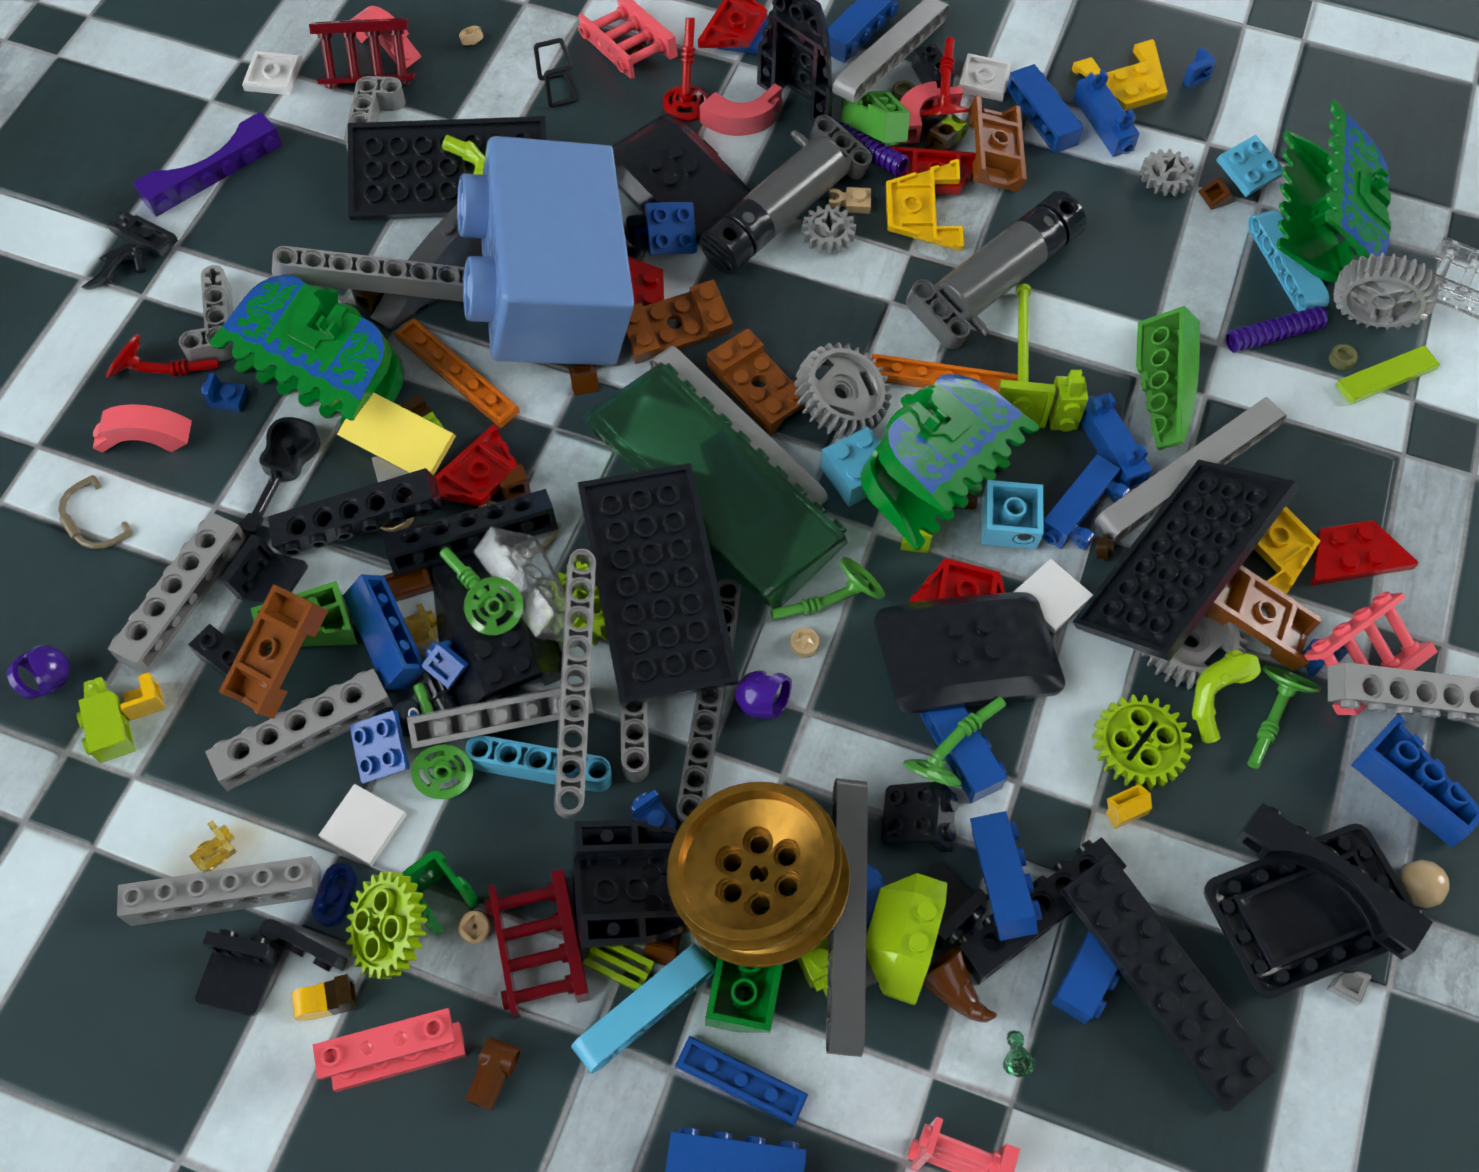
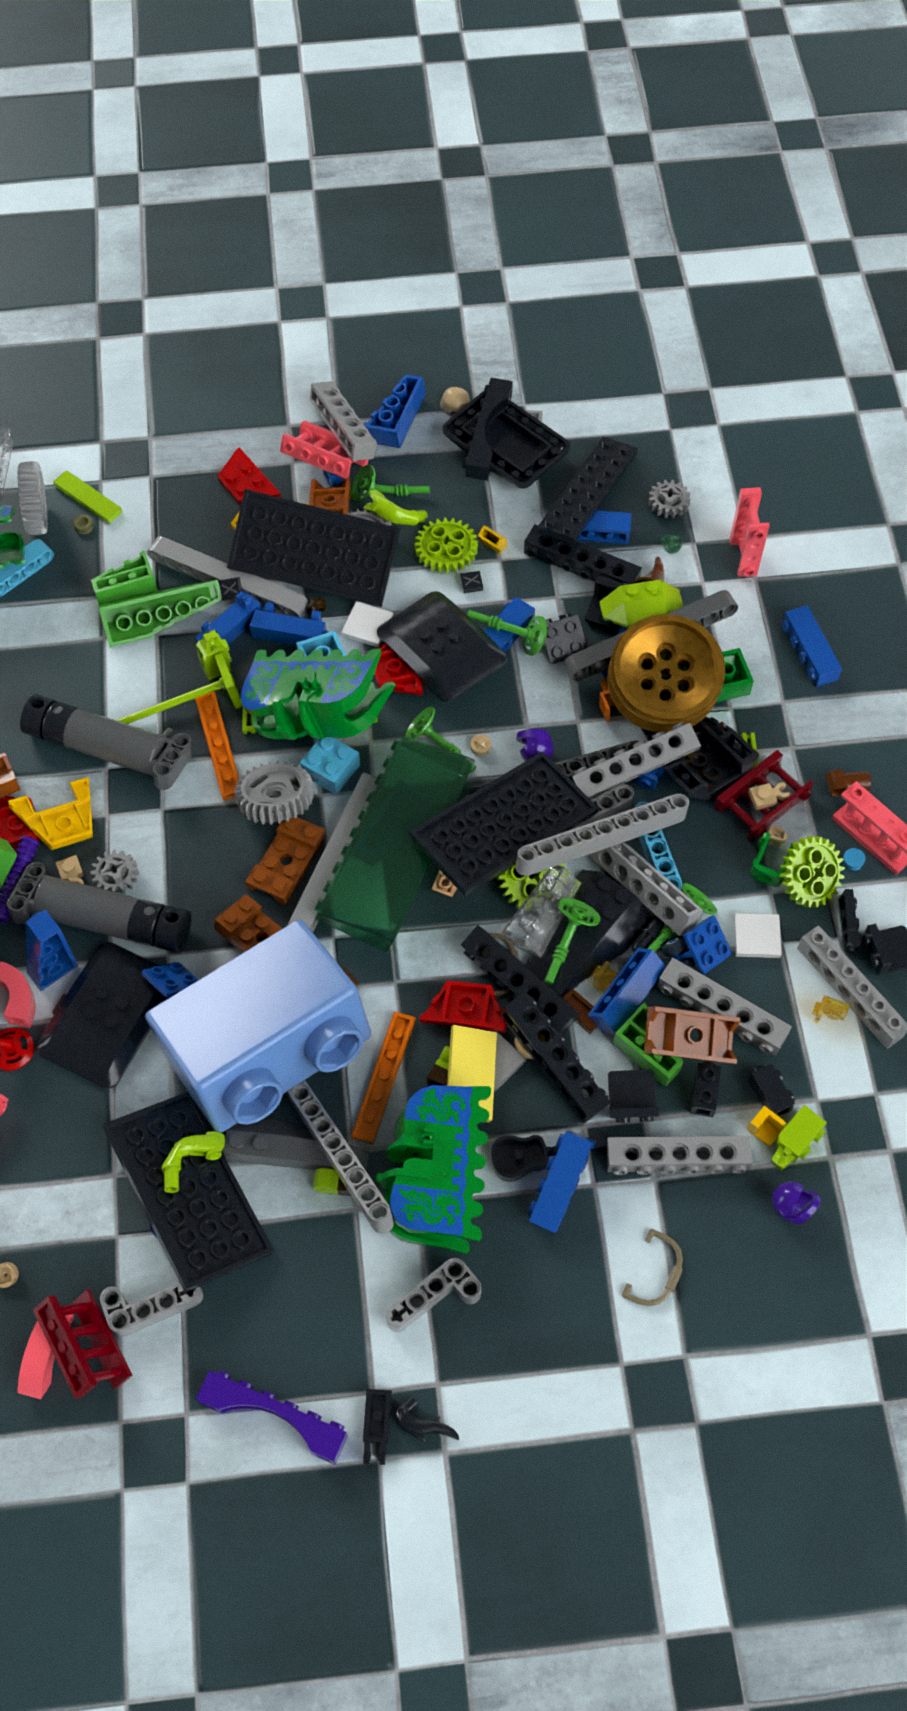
camera: 115 degrees left, 0 degrees up
coral arch [93,404,192,453] -> none
red dish [106,334,220,378] -> none
blue bracket [201,373,248,413] -> none
white tile [242,51,302,95] -> none
leg [292,974,358,1021] -> none
clear blue plate [312,863,358,927] -> none
bracket [421,639,469,688] -> none
reddish brown slope [500,464,531,500] -> none
black piece [533,38,577,108] -> none
medium azure beam [571,944,715,1074] -> none
blue tile [675,1036,808,1127] -> none
blue brick [970,811,1042,941] -> none
dark purple piece [1225,306,1328,353] -> none
none -> blue wedge [25,909,78,991]
none -> bright green wedge [91,551,158,605]
none -> black tile [219,577,242,601]
none -> black tile [460,571,483,593]
none -> blue wedge [527,1130,596,1233]
none -> light grey brick [572,722,701,799]
none -> light grey gear [648,480,691,518]
none -> tan plate [748,782,790,810]
none -> black brick [748,1064,795,1117]
none -> dark azure tile [842,848,866,871]

